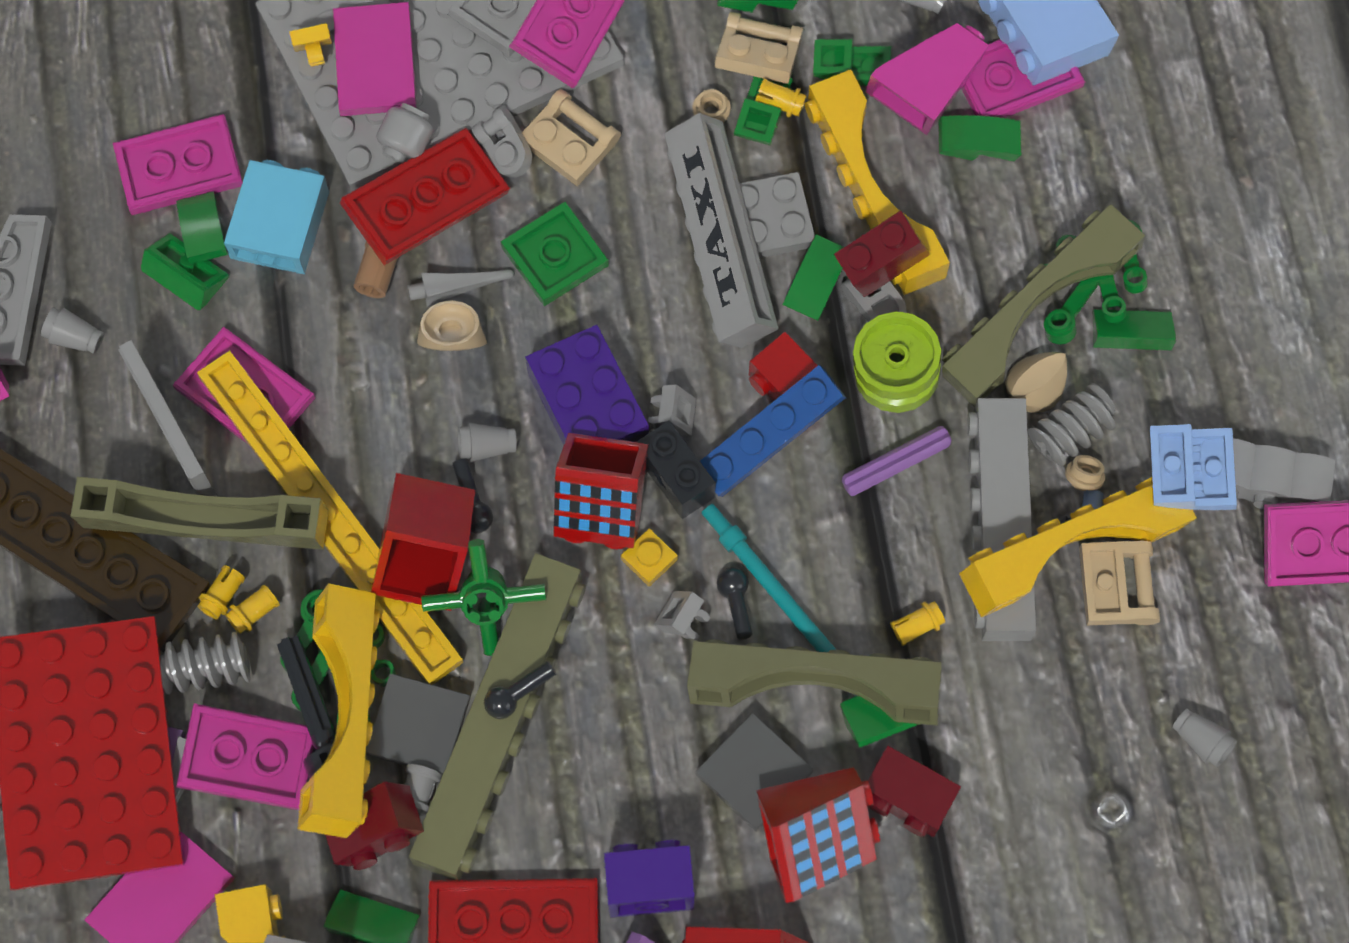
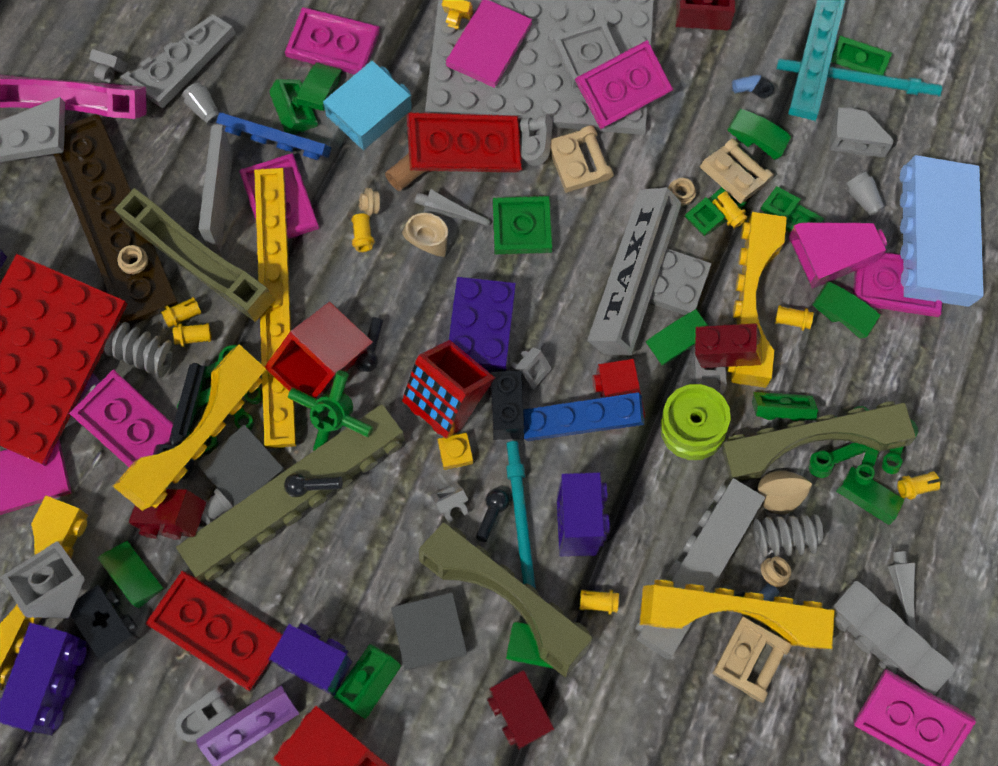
camera: 30 degrees right, 0 degrees up
light grey head [376,103,434,163] -> none
light grey cone [457,423,516,462] -> none
red slope [756,767,880,903] -> none
medium lavender axle [842,426,952,496] -> none
light blue slope [1150,424,1237,510] -> none
none -> tan plate [118,245,148,274]
none -> blue plate [216,112,332,161]
none -> green slope [333,644,401,719]
none -> yellow pin [351,213,375,252]
none -> tan plate [359,188,380,217]
none -> dark purple brick [556,473,609,557]
none -> green plate [752,392,818,421]
none -> yellow pin [775,305,814,331]
none -> light grey piece [888,551,916,631]
none -> yellow pin [897,471,940,500]

